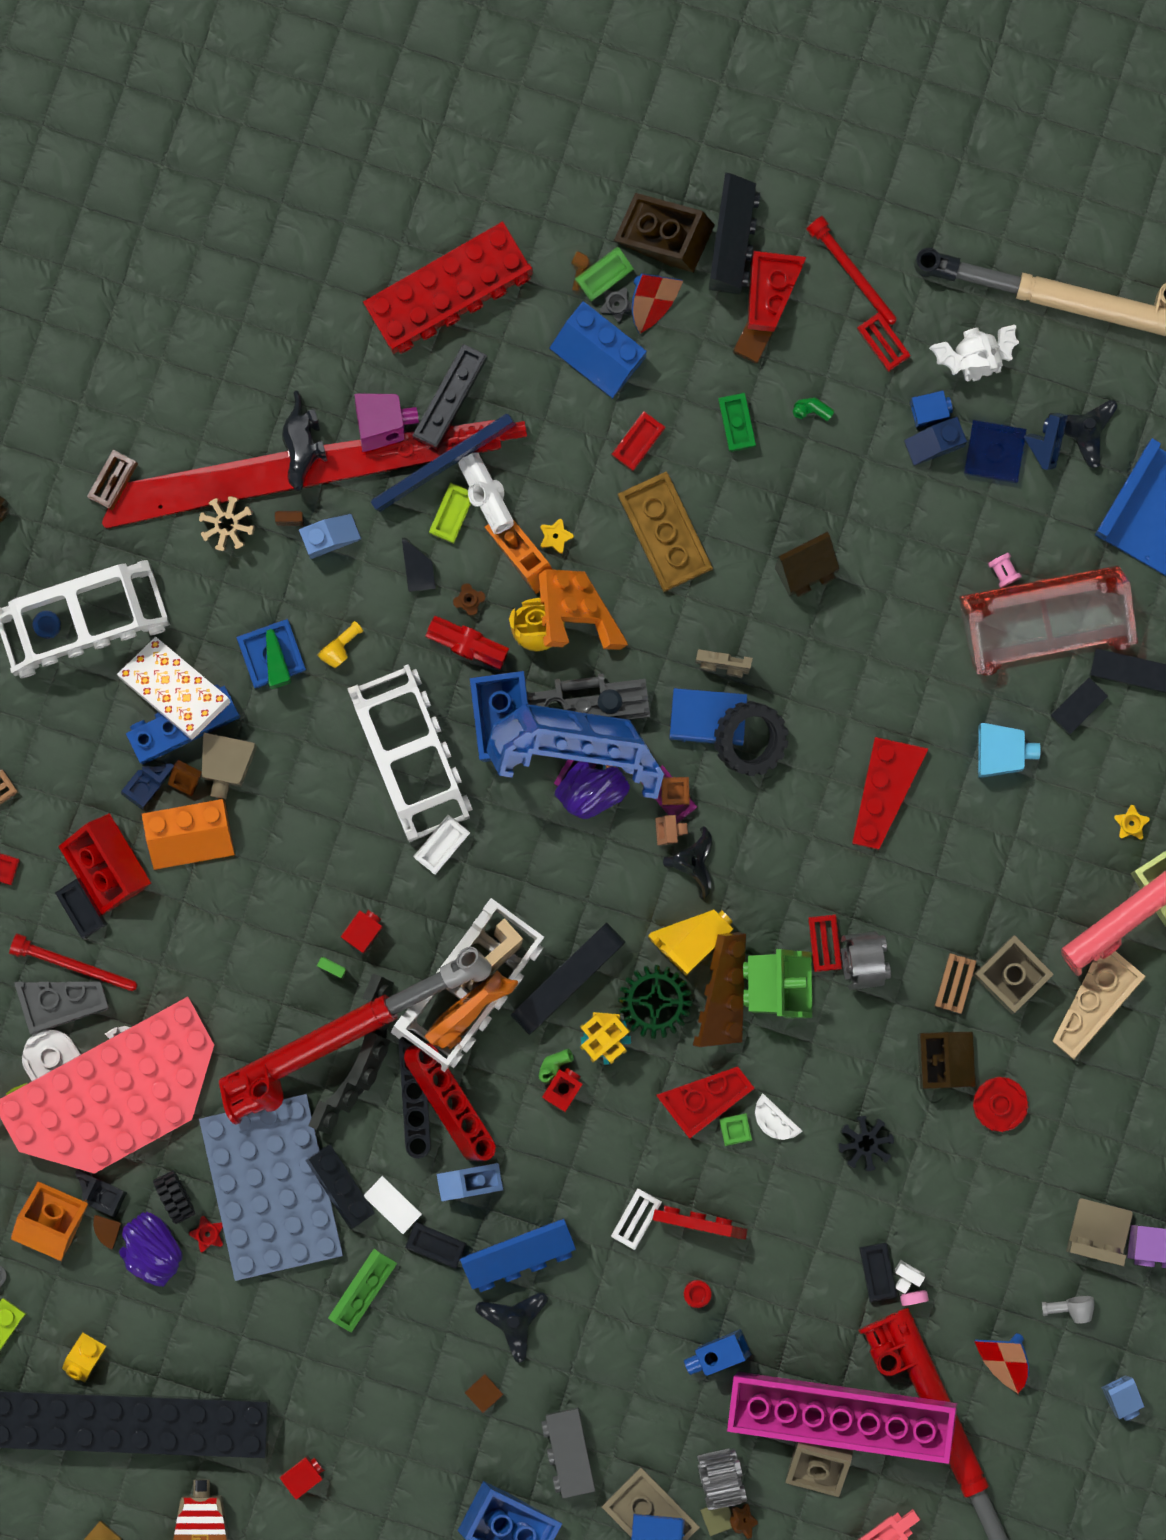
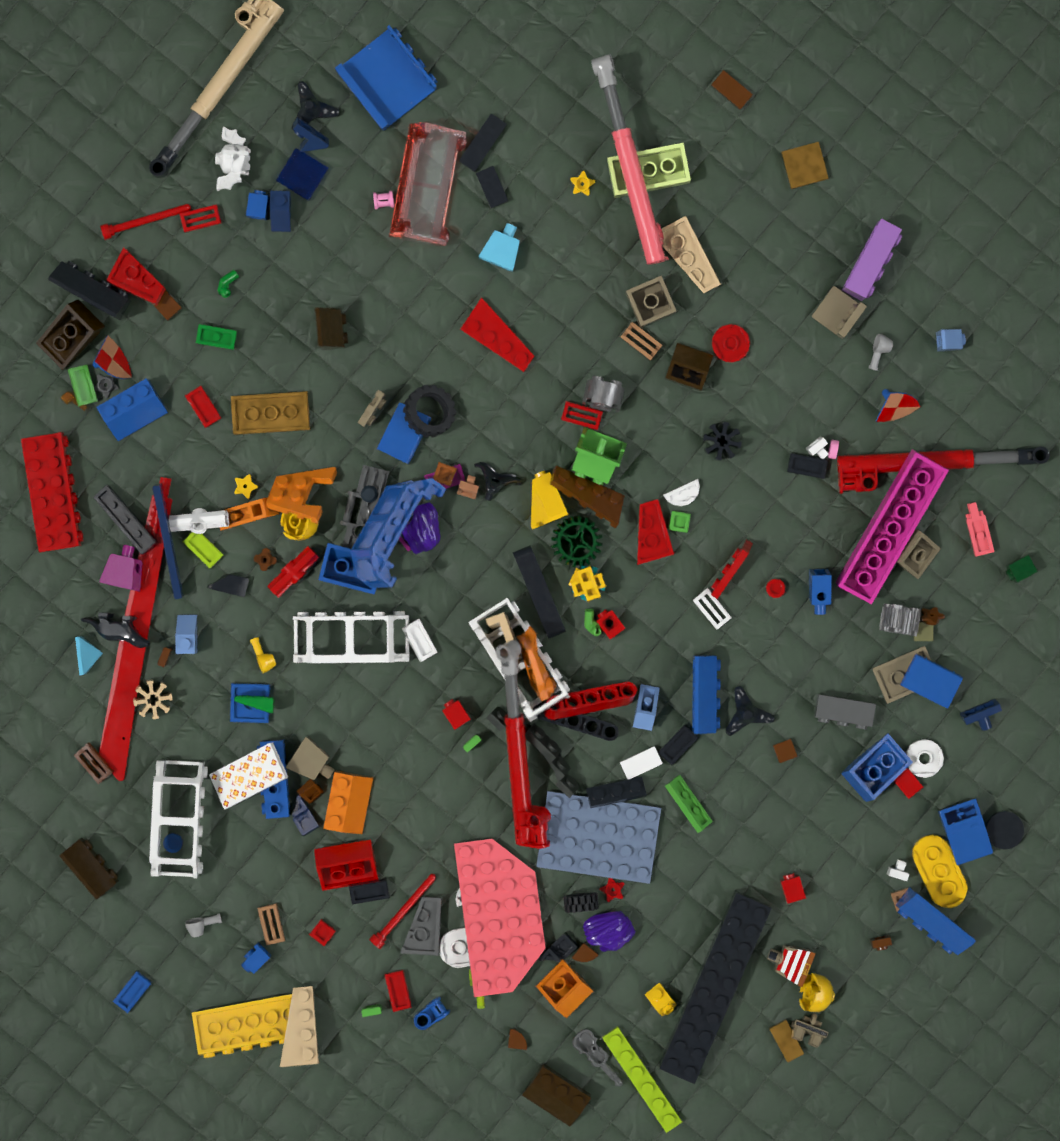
camera: 70 degrees left, 5 degrees up
none -> medium azure slope [75,636,103,675]

